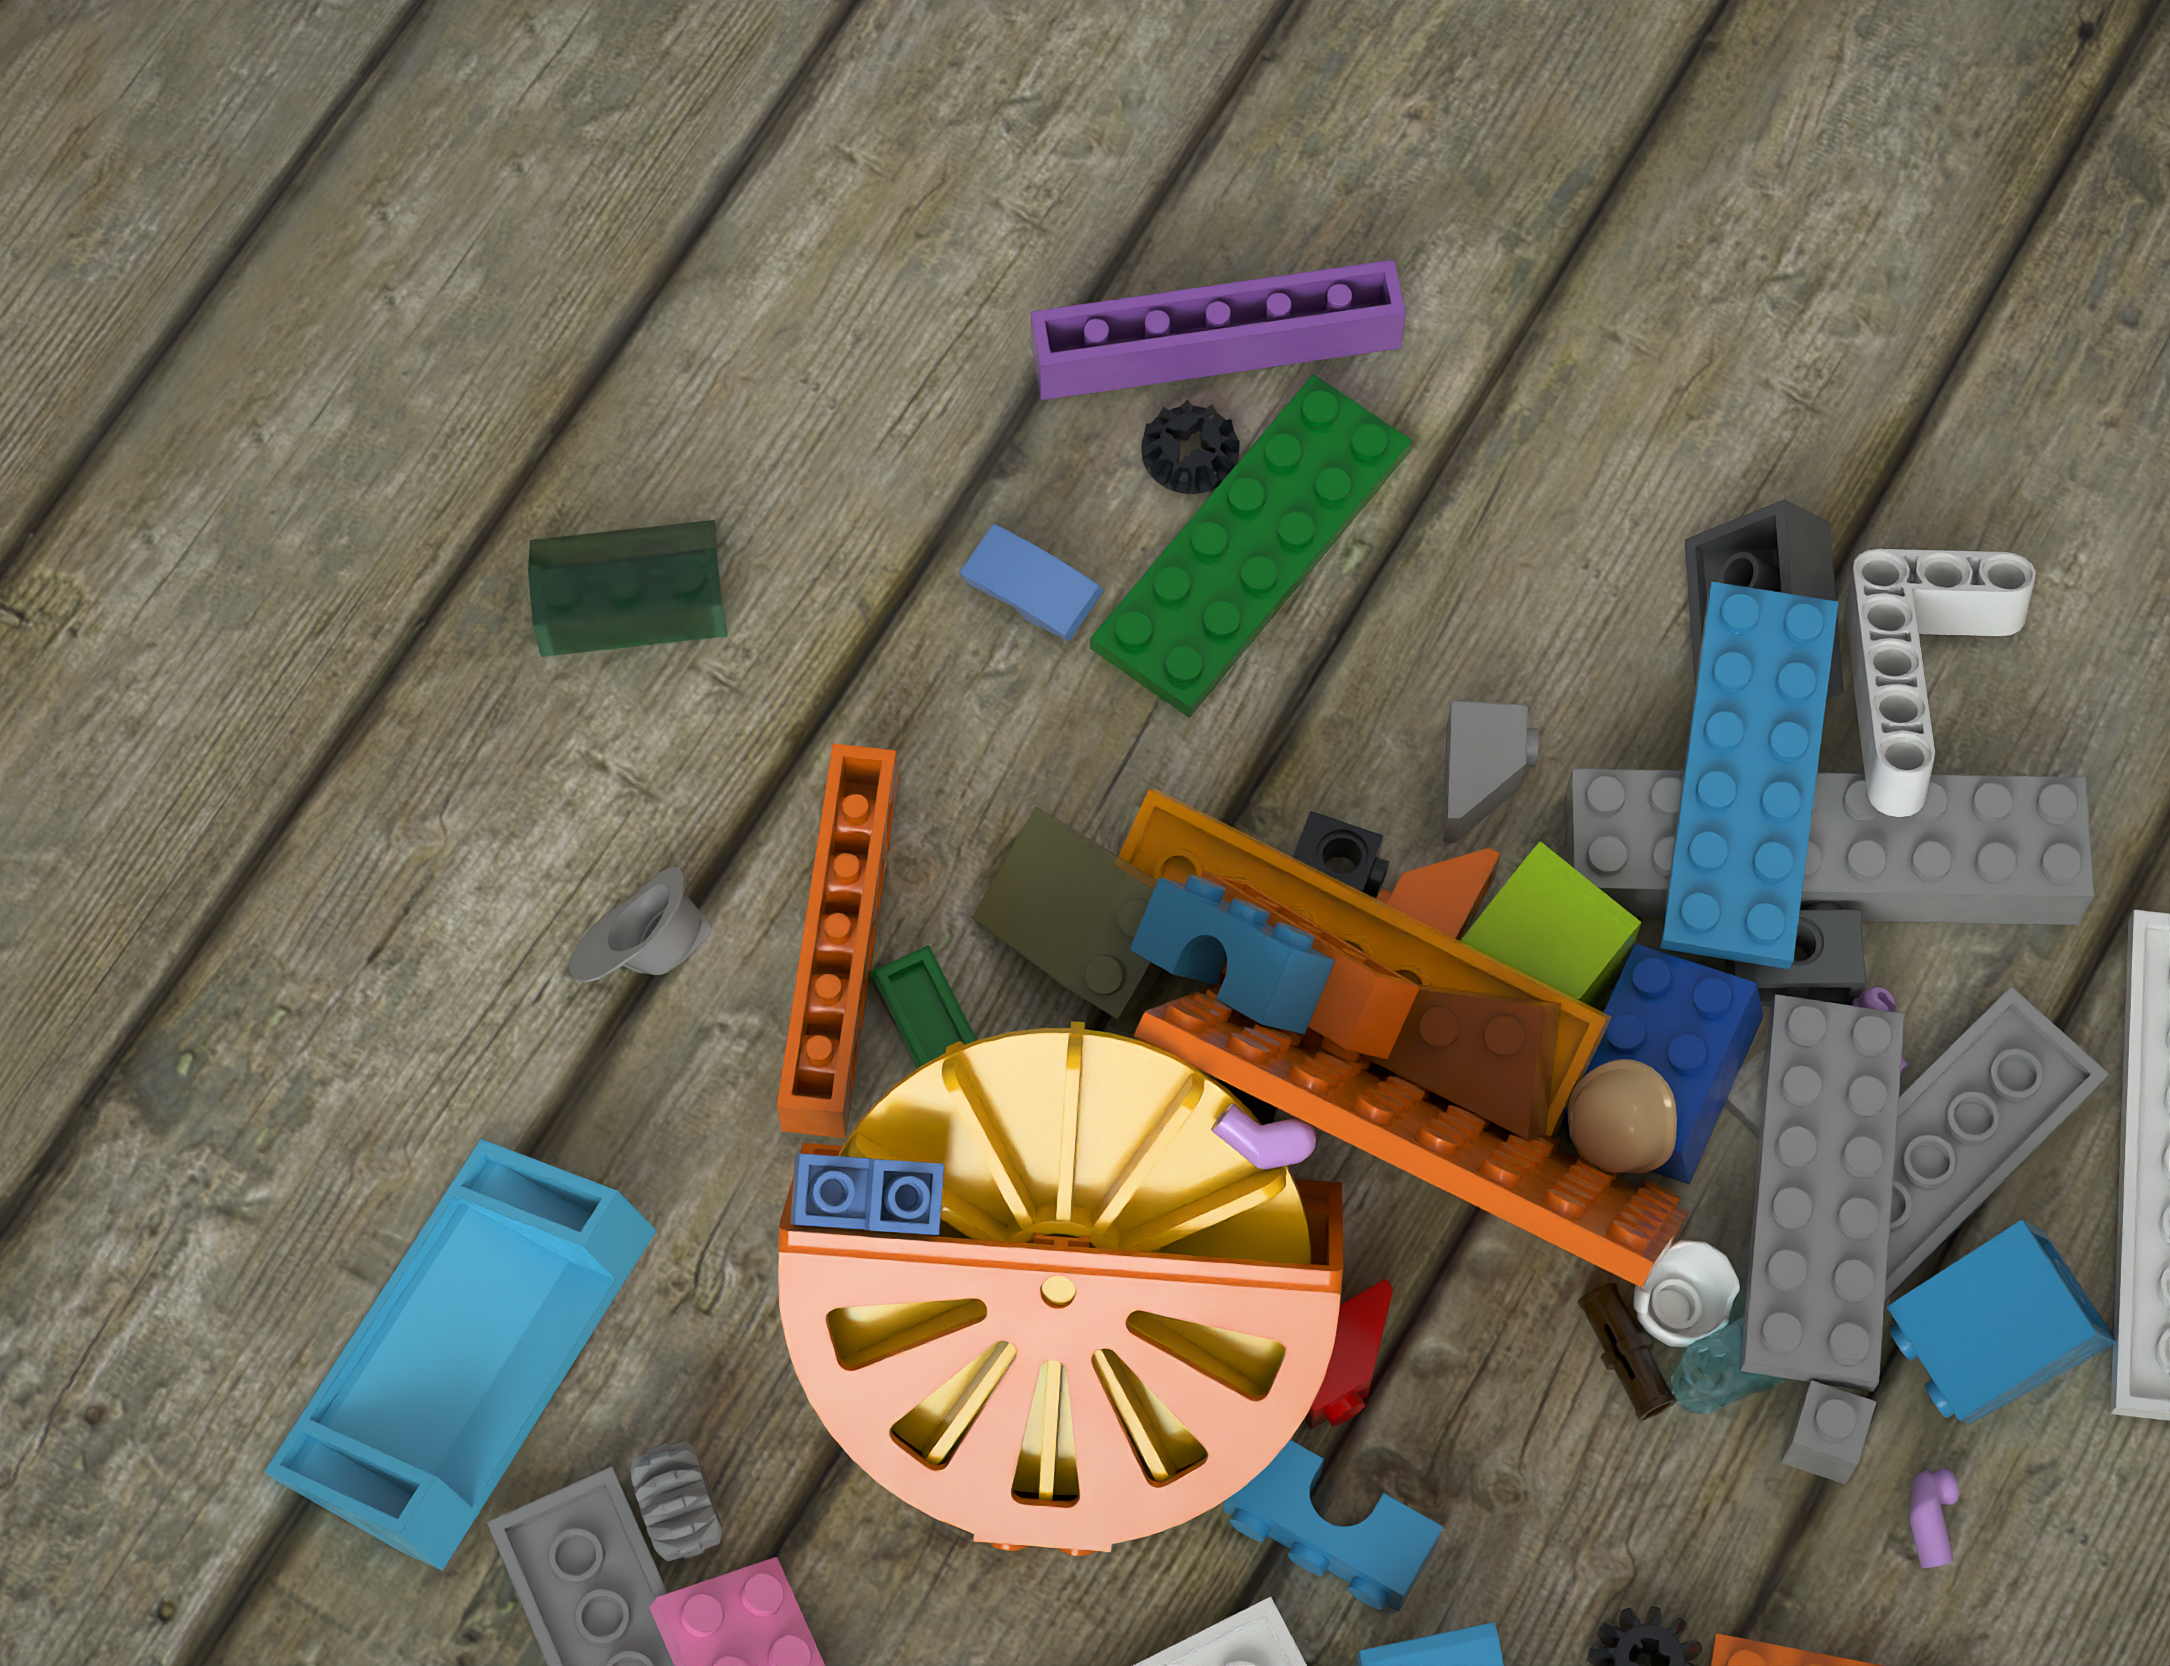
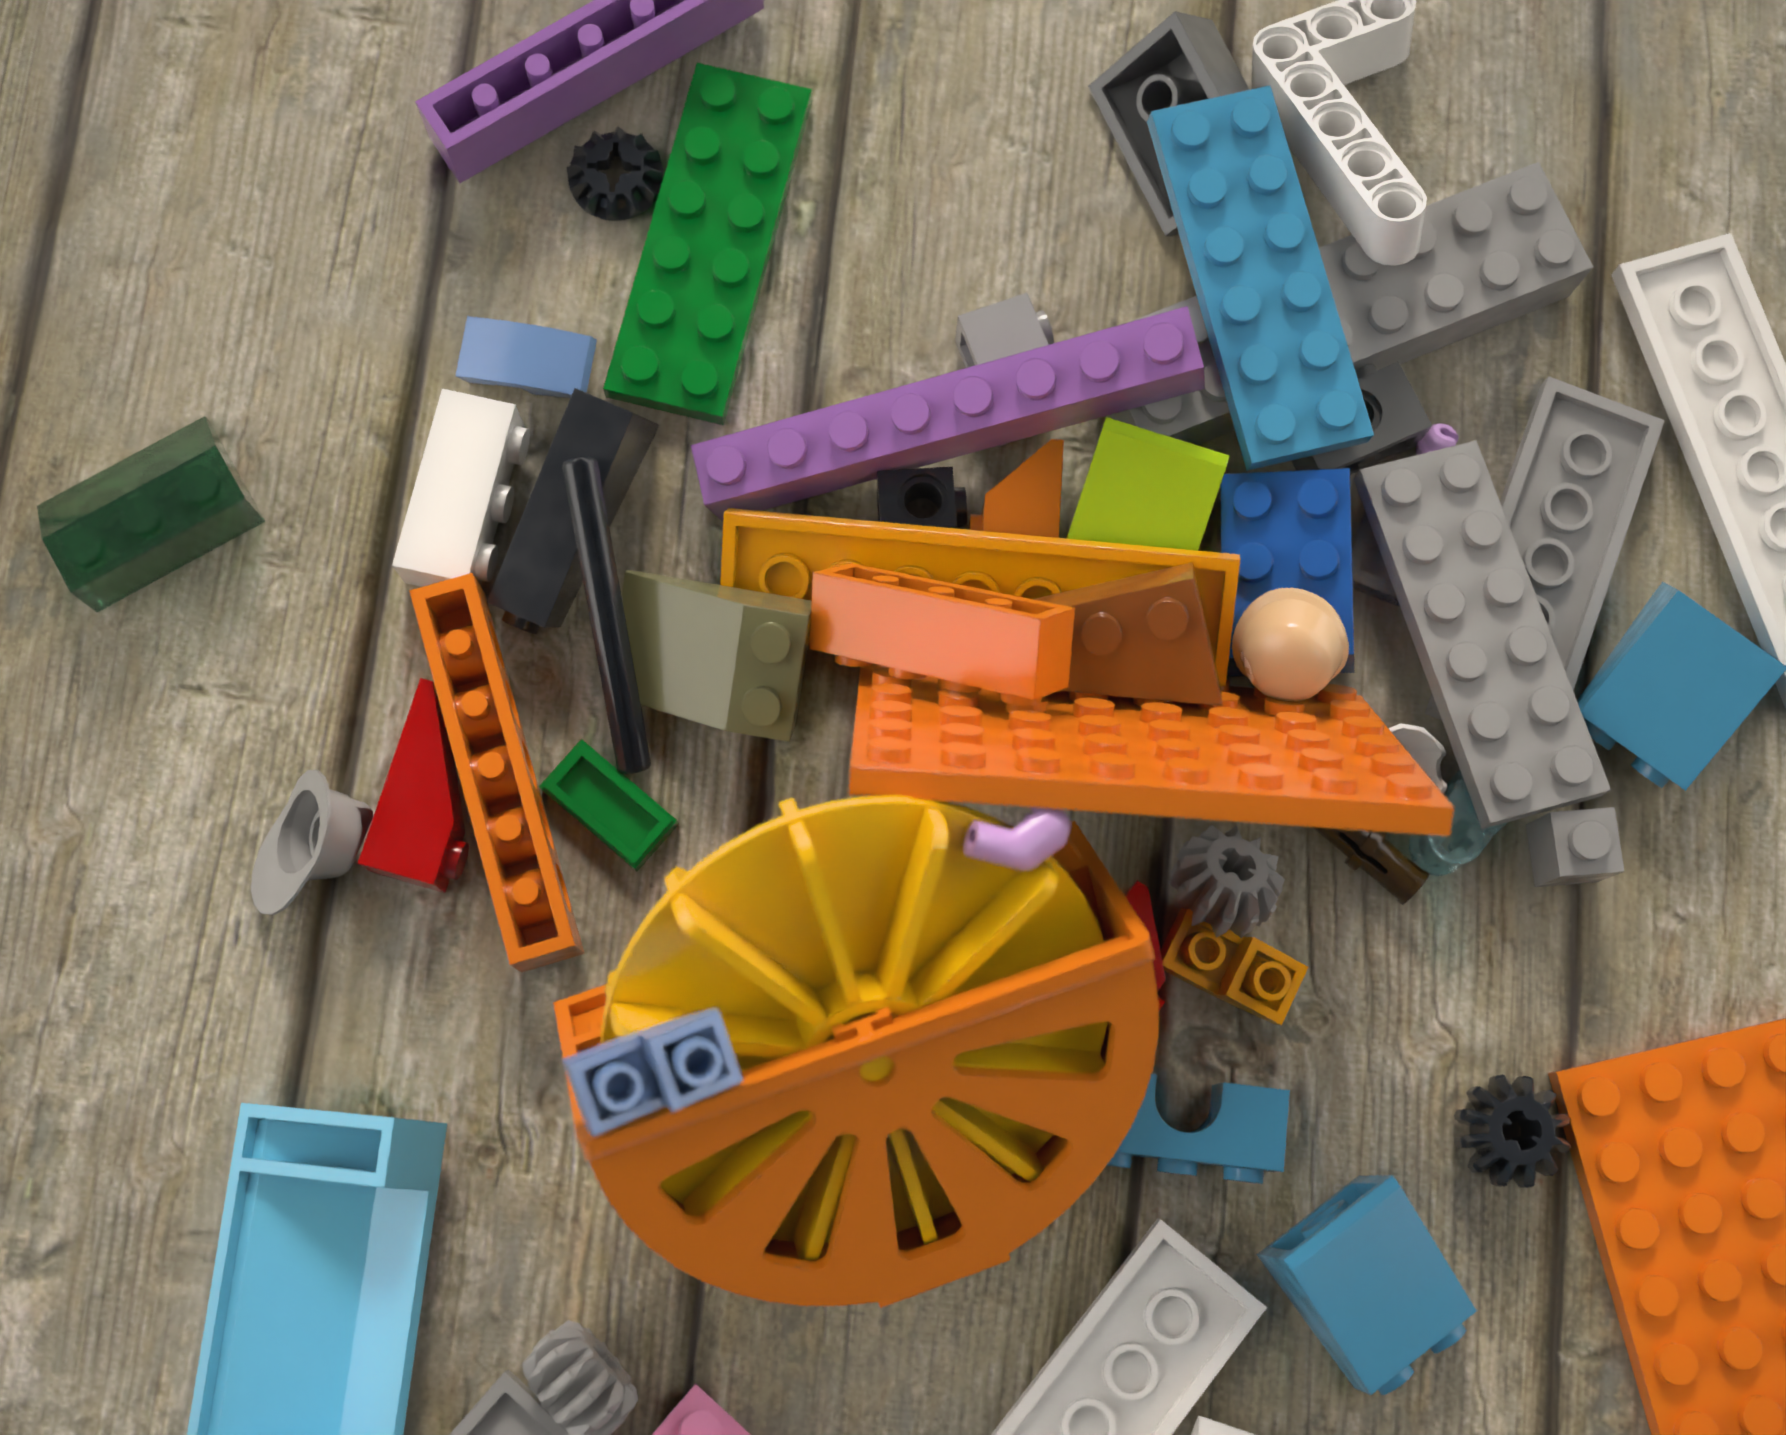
camera: 30 degrees left, 10 degrees up
dark azure arch [1130,874,1335,1035] -> none
lavender arm [1909,1468,1959,1568] -> none
none -> red slope [358,678,469,893]
none -> white brick [392,389,530,587]
none -> black slope [487,388,659,634]
none -> black axle [562,456,651,774]
none -> medium lavender brick [691,306,1205,521]
none -> light orange slope [1160,908,1309,1025]
none -> light grey gear [1168,825,1285,938]

